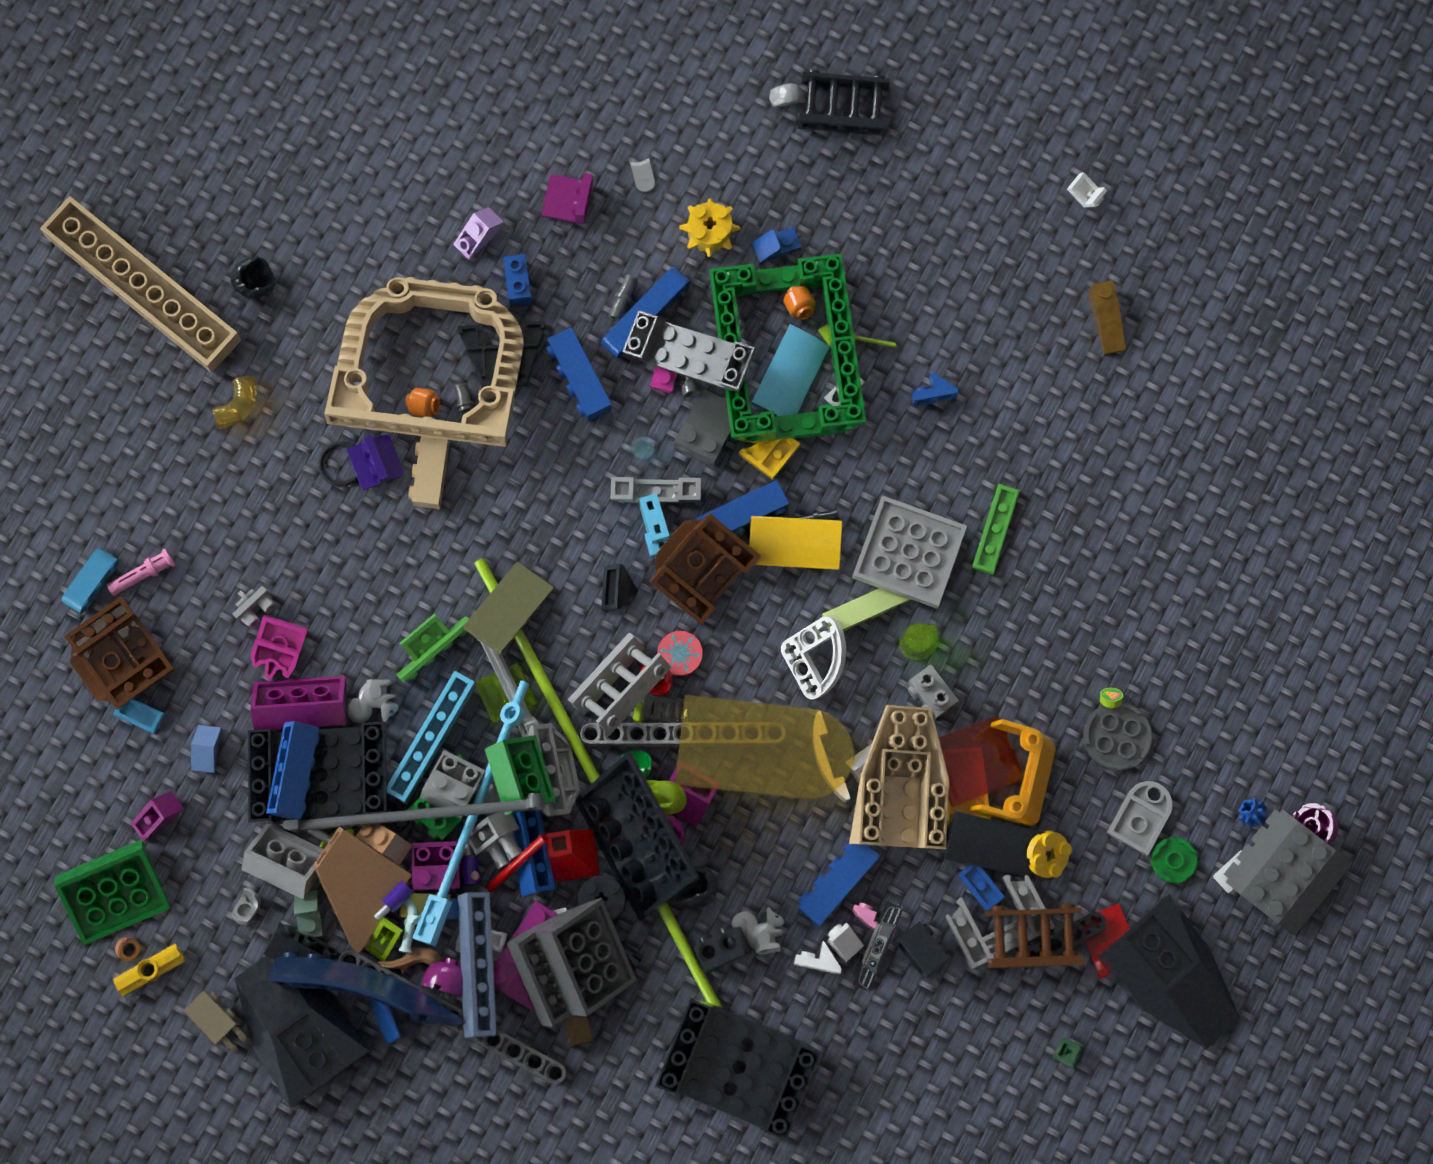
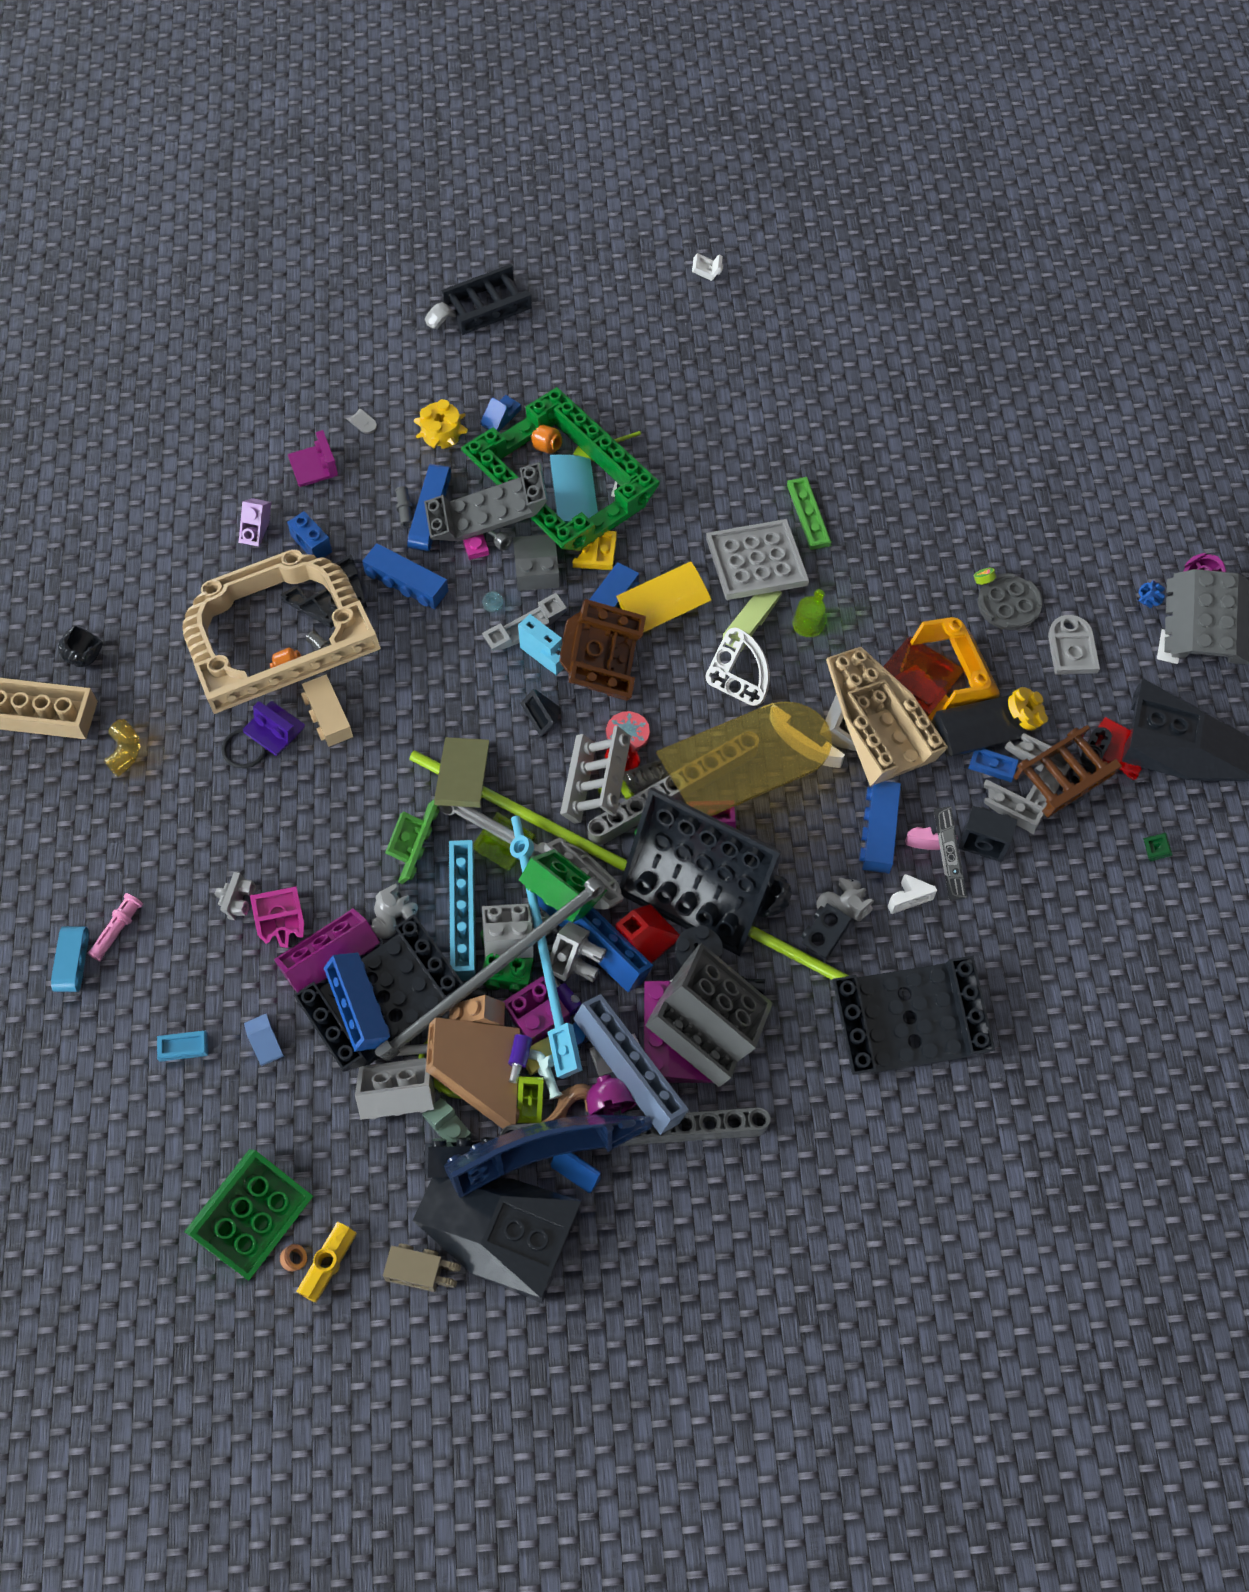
camera: 30 degrees left, 15 degrees down
reddish brown slope [64,596,176,710] -> none
magenta slope [131,791,184,841] -> none
light grey hair [231,888,261,925] -> none
red bar [486,834,549,892] -> none
dark brown panel [564,1015,594,1047] -> none
white slope [827,923,864,963] -> none
light grey brick [907,665,959,720] -> none
blue slope [911,372,958,406] -> none
pearl gold slope [1088,280,1126,355] -> none
green tile [1151,837,1198,884] -> none

